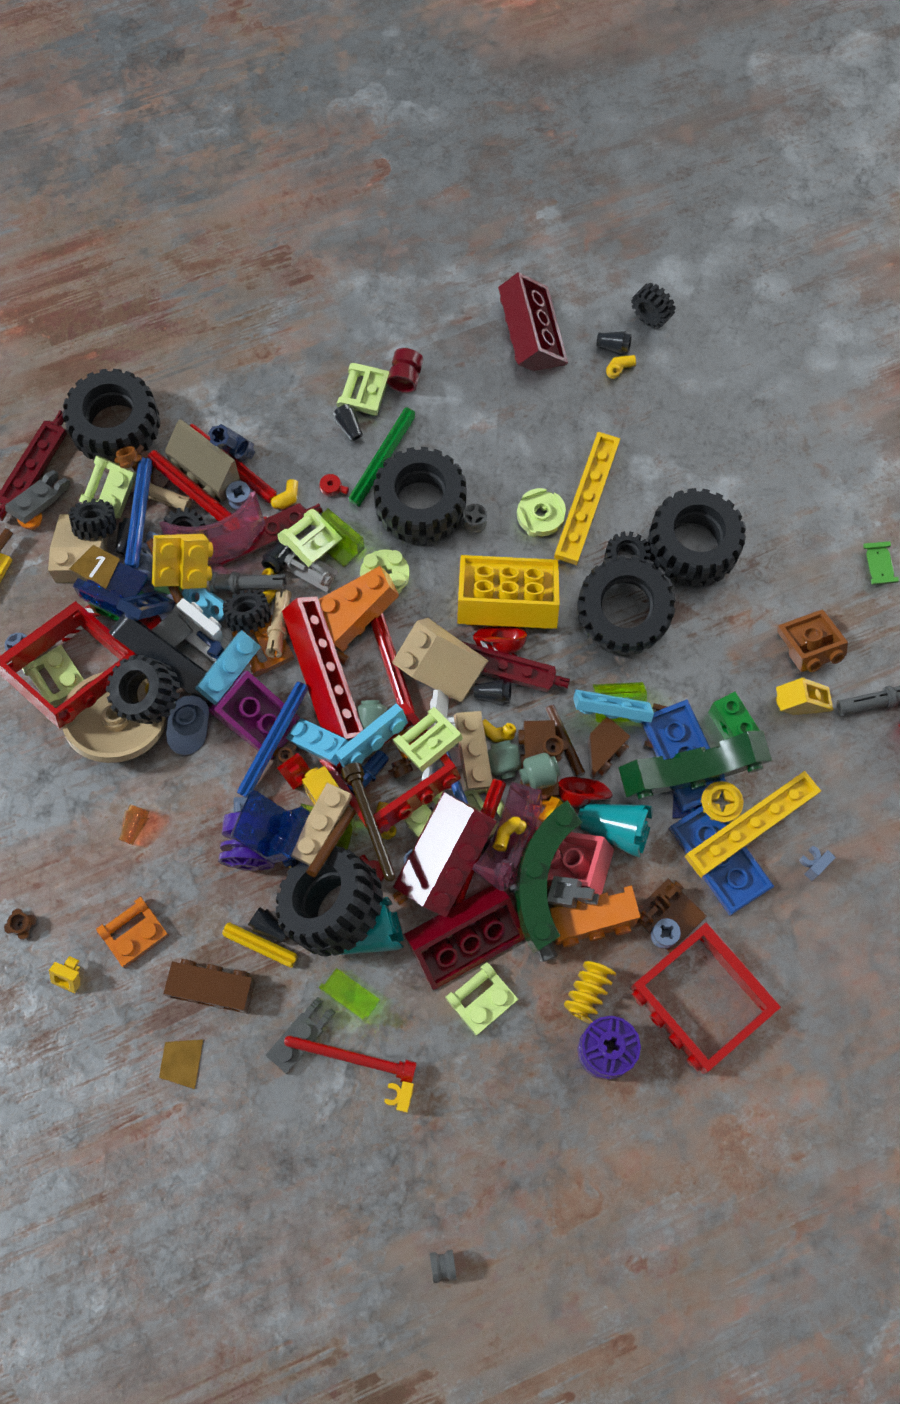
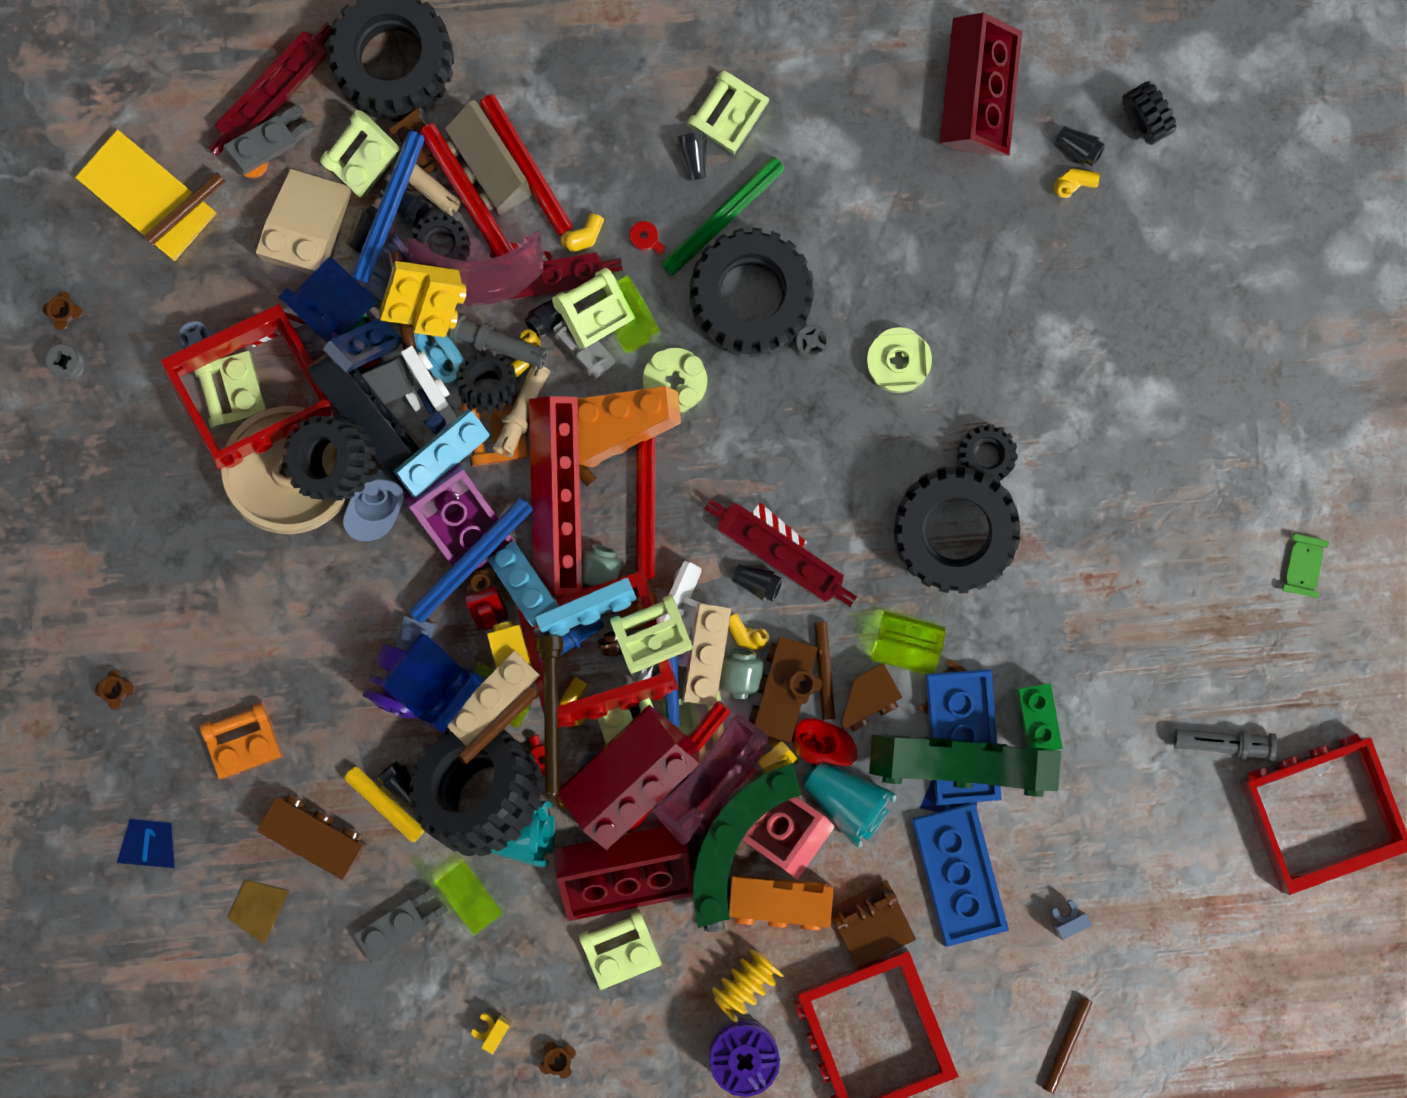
camera: 15 degrees right, 15 degrees up
yellow tile [49,956,81,994] -> none
black tyre [68,499,117,541] -> none
pearl gold sticker [69,545,120,589] -> none
dark orange plate [114,446,142,468] -> none
clear orange cone [118,804,150,845] -> none
dark blue piece [208,424,255,461] -> none
sand blue wheel [226,481,253,512] -> none
red piece [284,1036,416,1083] -> none
dark red wheel [387,348,424,393] -> none
tan slope [392,618,488,703] -> none
yellow slope [457,555,560,629] -> none
red cap [473,627,527,654] -> none
yellow arm [493,817,527,851] -> none
sand green head [519,753,560,791] -> none
dark grey plate [548,876,600,908] -> none
yellow plate [554,432,620,565] -> none
medium azure plate [573,689,654,723] -> none
black tyre [647,488,746,587] -> none
sand blue wheel [650,918,681,949] -> none
yellow plate [684,771,821,878] -> none
yellow gear [701,781,744,823] -> none
yellow slope [776,678,833,715] -> none
dark orange plate [777,609,848,672] -> none
none -> clear blue sticker [117,819,175,868]
none -> black cone [380,181,429,224]
none -> reddish brown plate [539,1041,576,1079]
none -> reddish brown bar [1043,997,1093,1094]

